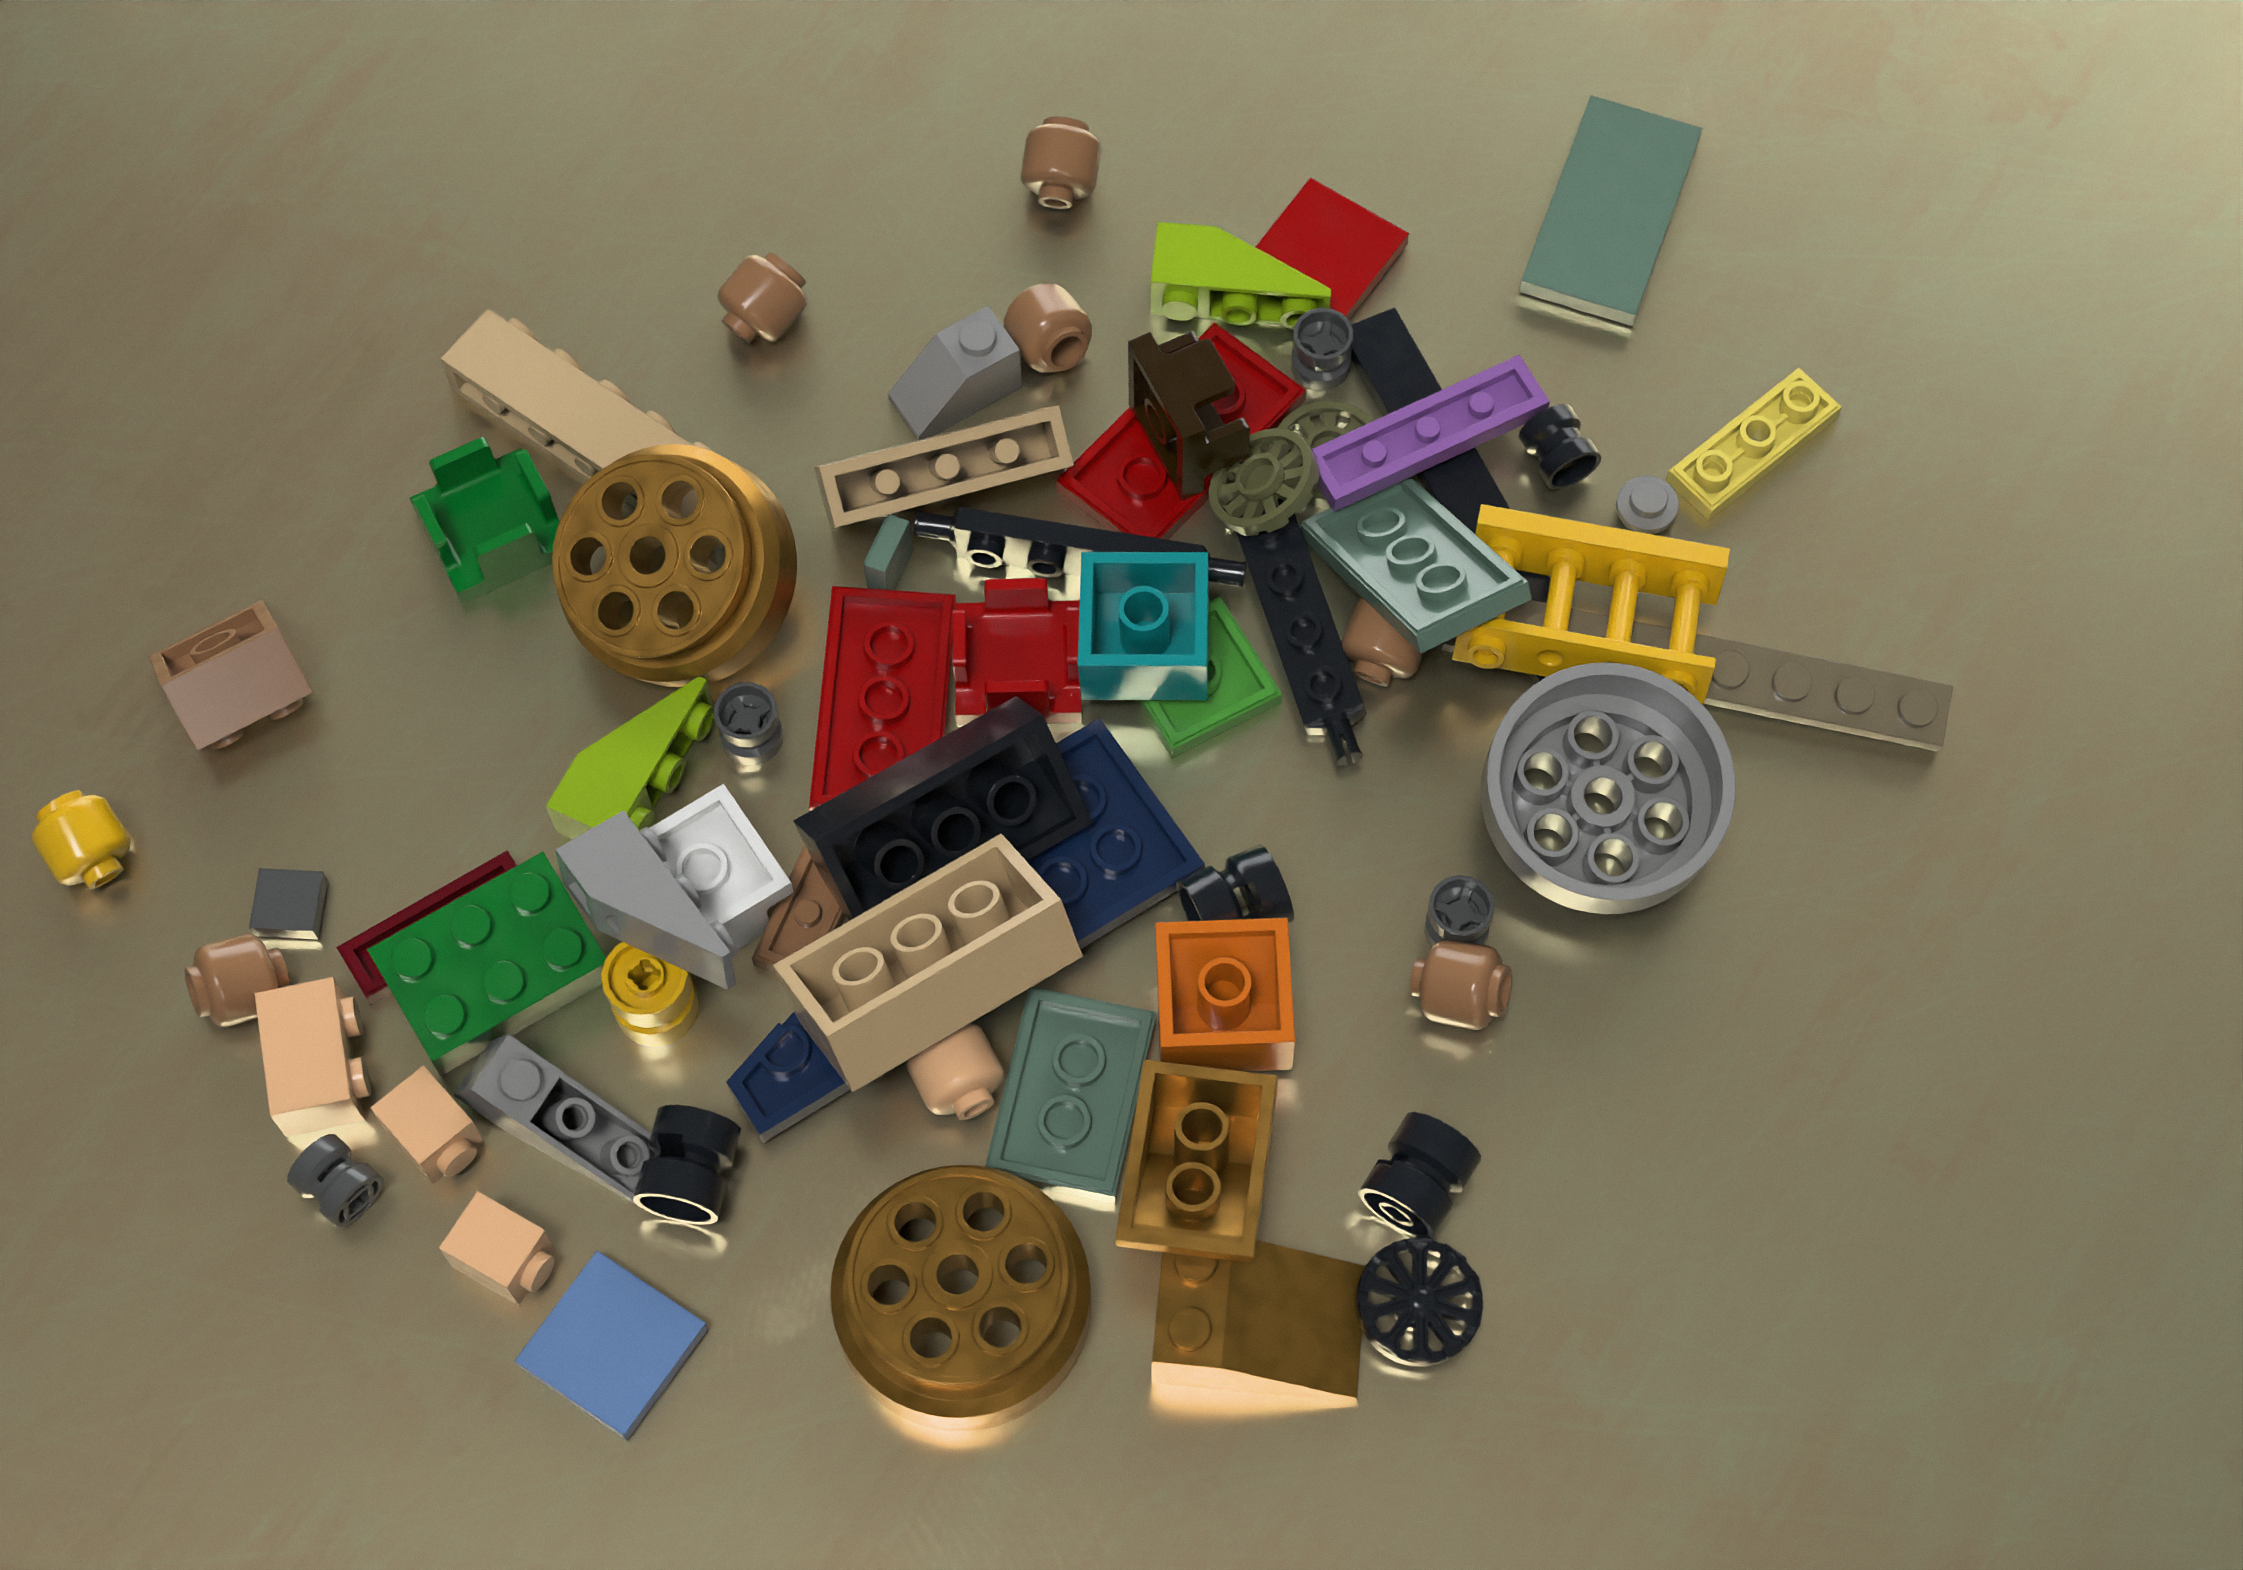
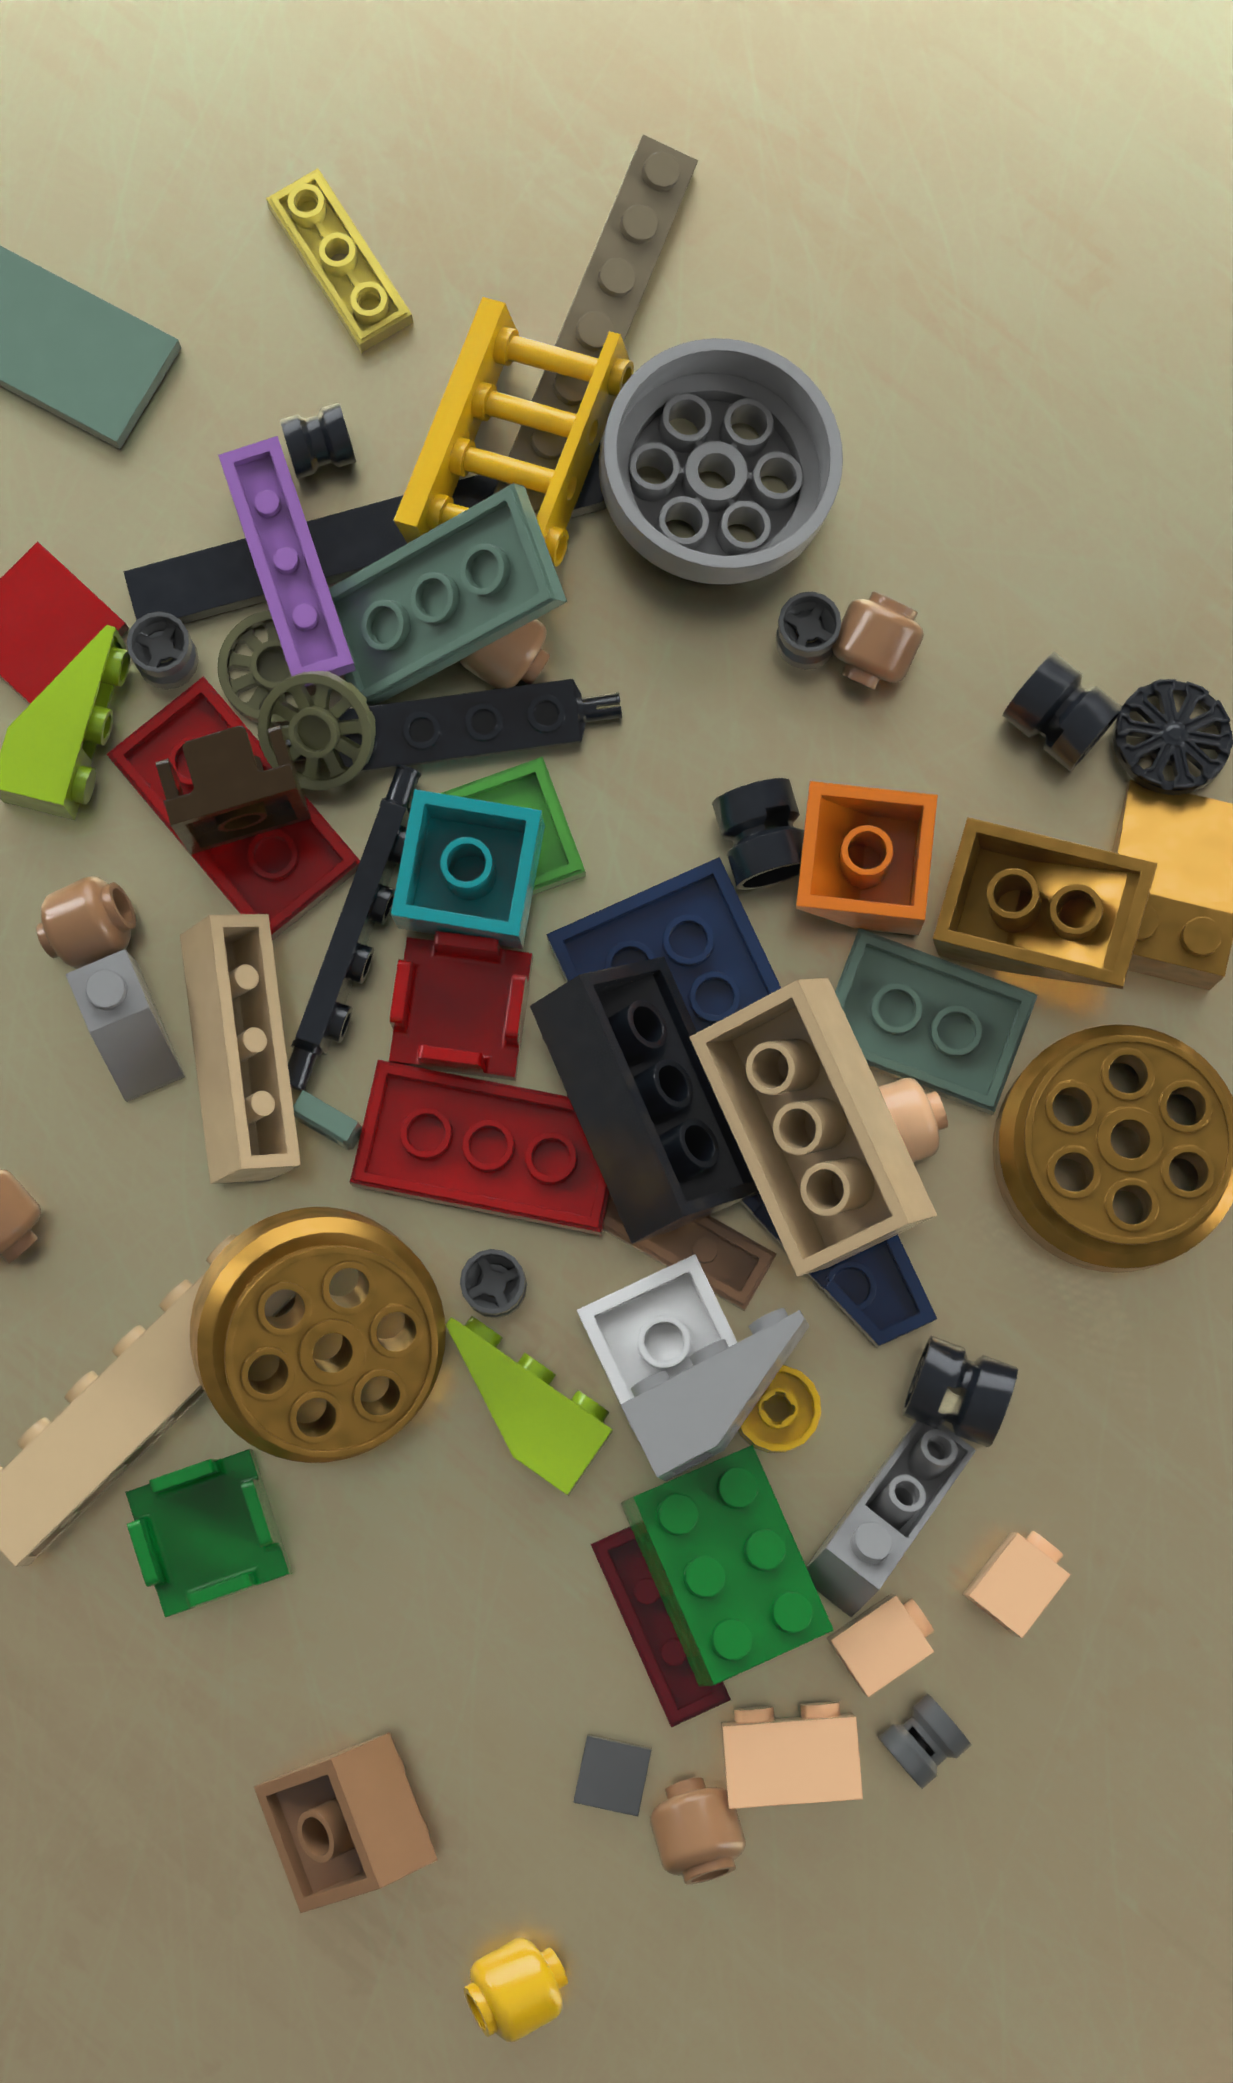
camera: 80 degrees left, 15 degrees up
medium blue tile [515,1250,708,1441] -> none
light grey plate [1616,476,1679,535] -> none

